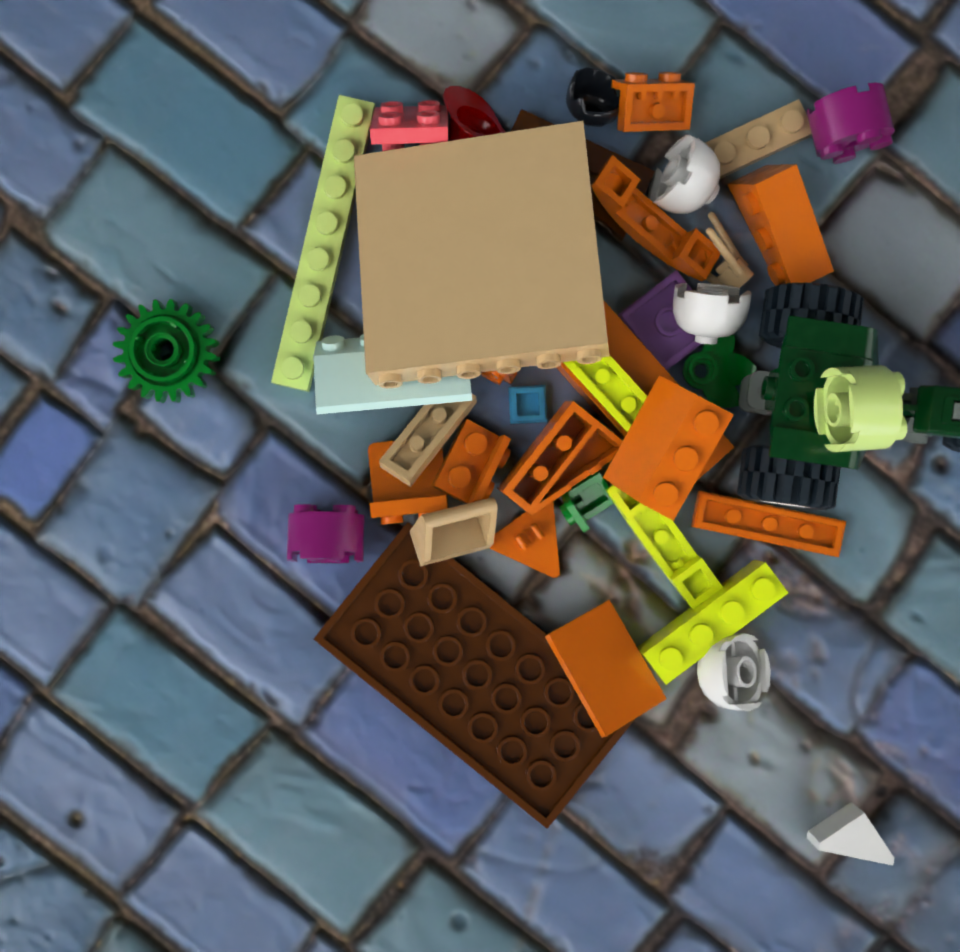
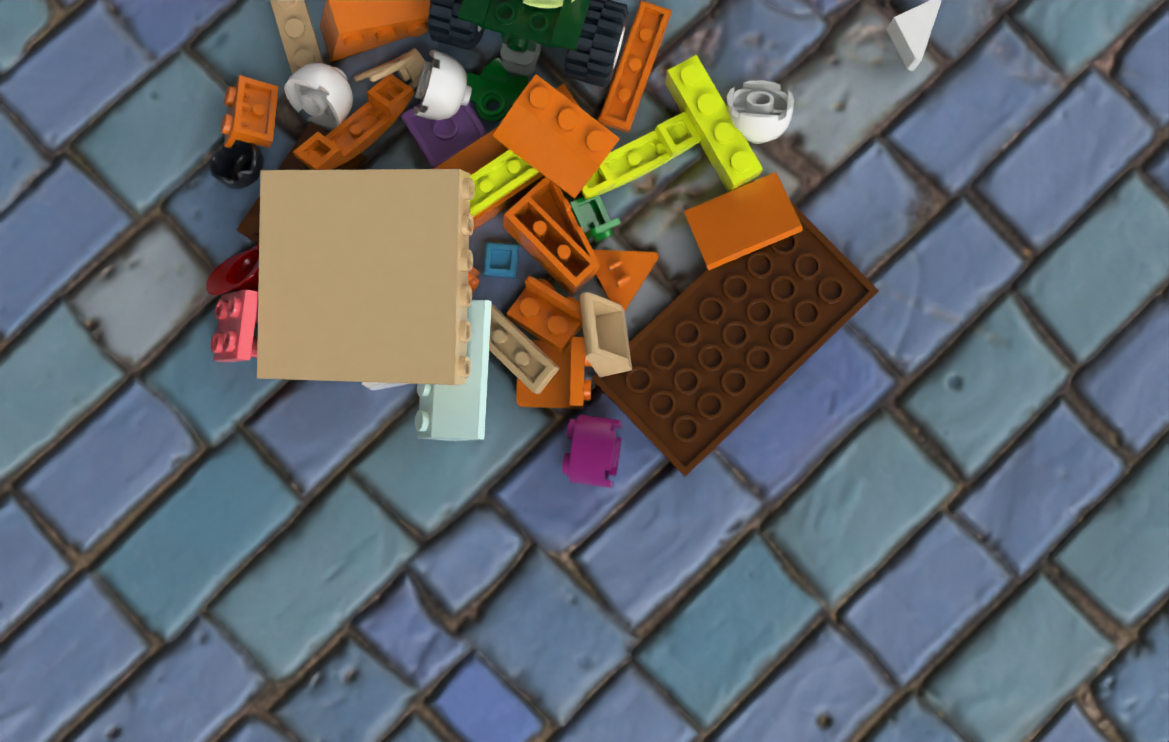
camera: 80 degrees left, 5 degrees down
green gear [113,299,220,403] -> none
yellowish green plate [271,95,376,392] -> none

